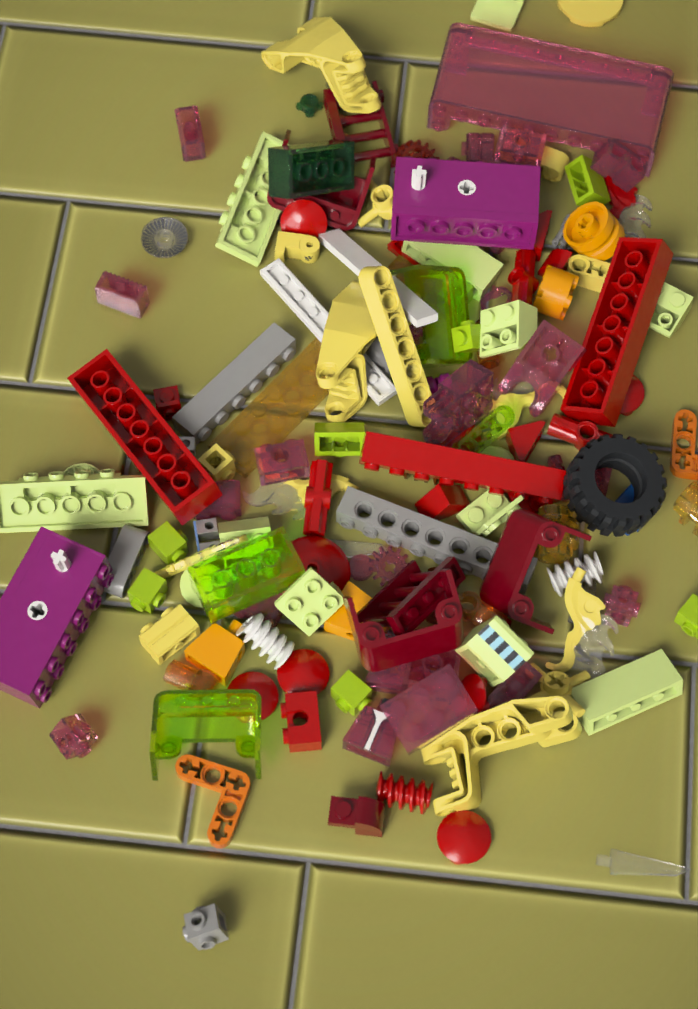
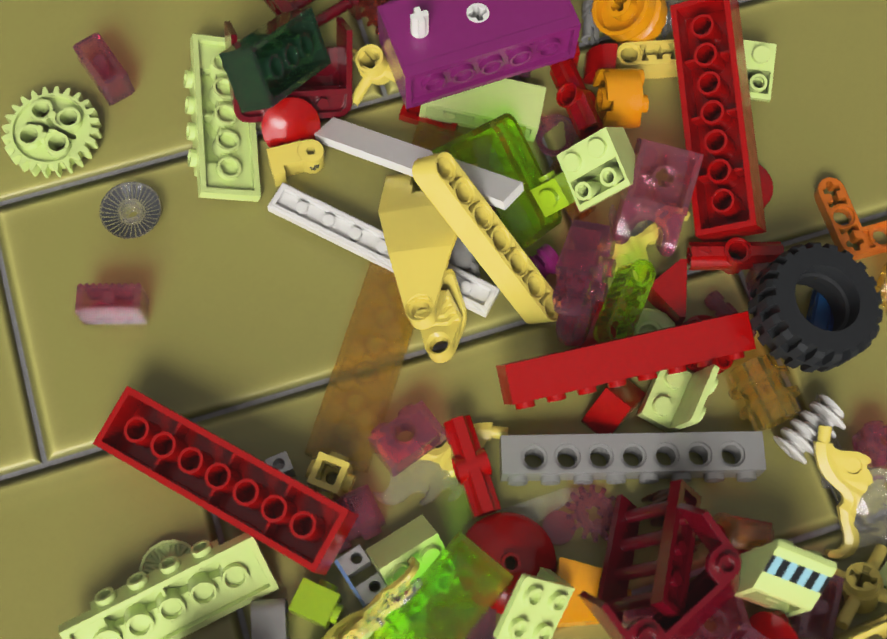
camera: 25 degrees left, 5 degrees up
red bracket [153,385,181,419] -> none
light grey brick [172,322,296,445] -> none
lime brick [314,422,365,457] -> none
dark red windscreen [479,508,592,635] -> none
none -> yellowish green gear [1,86,102,178]

